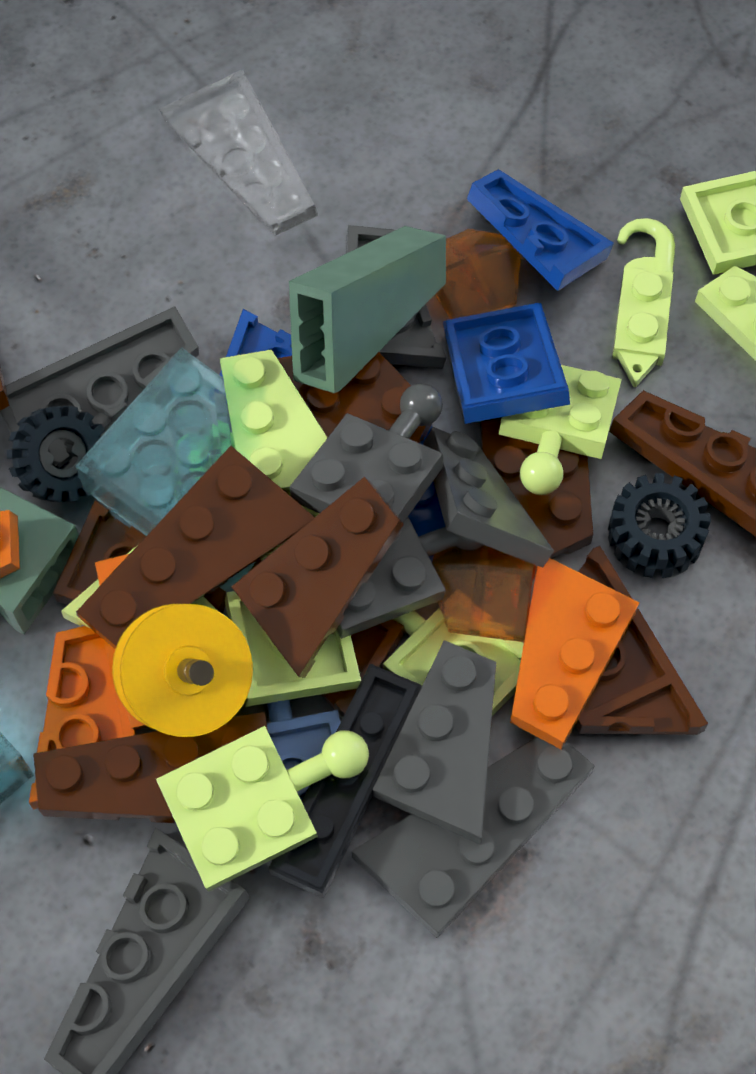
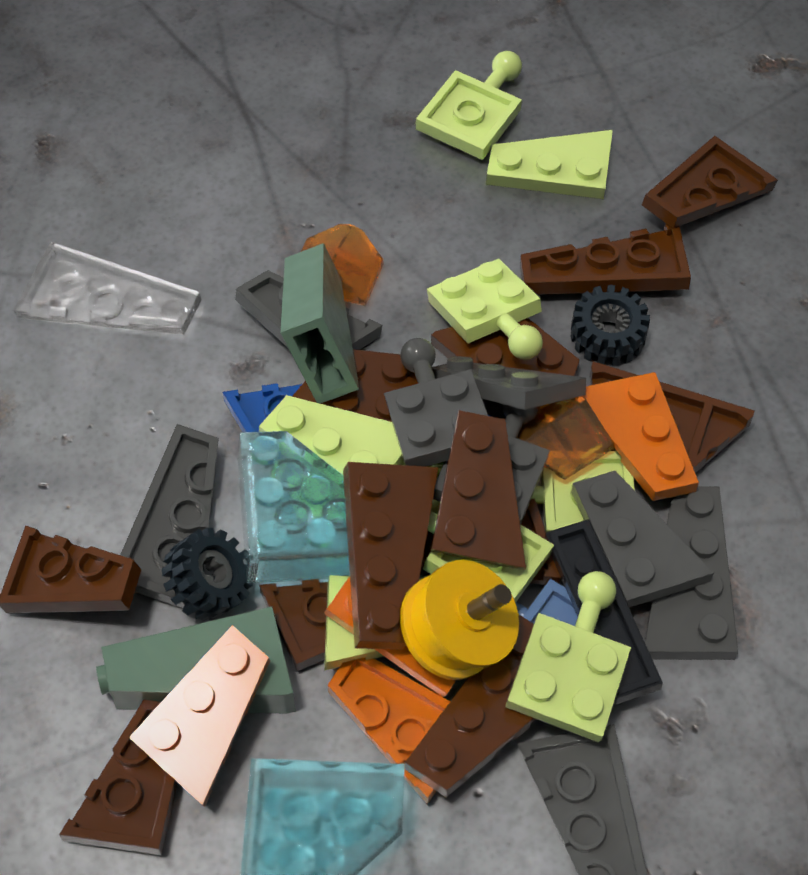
camera: 45 degrees left, 5 degrees down
blue tile [443,303,570,424] -> none
blue wing [467,169,614,291] -> none
yellowish green plate [612,218,675,387] -> none

